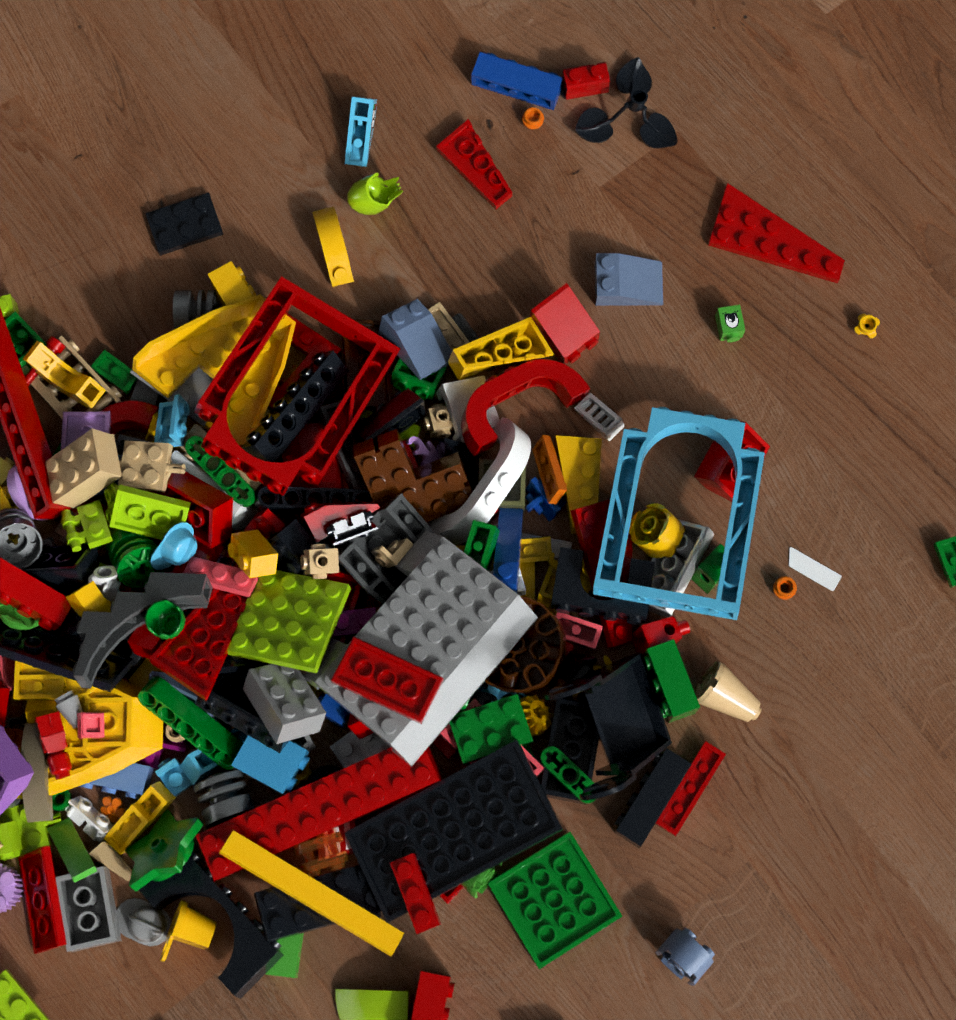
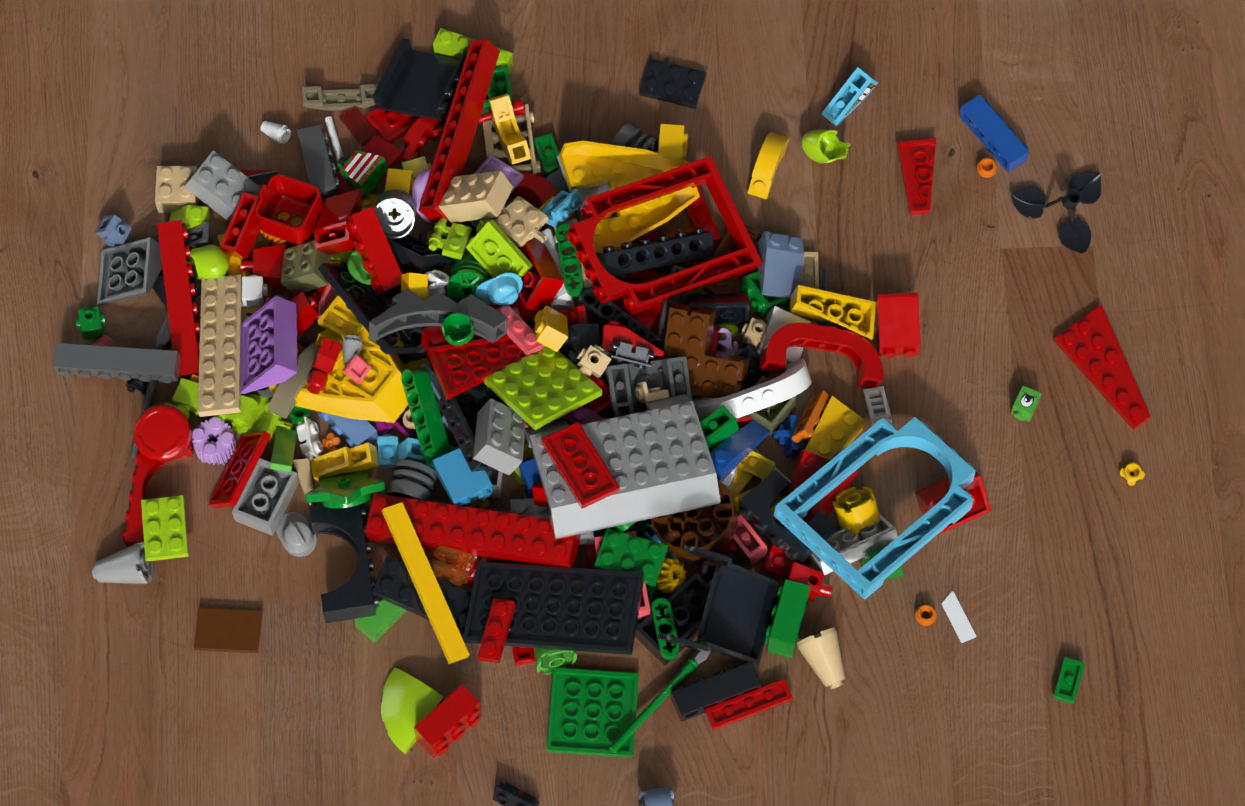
camera: 35 degrees right, 10 degrees down
yellow container [159,900,216,962] -> none
red brick [562,62,610,100] -> none
sand blue slope [595,253,663,306] -> none
none -> green piece [609,650,710,753]

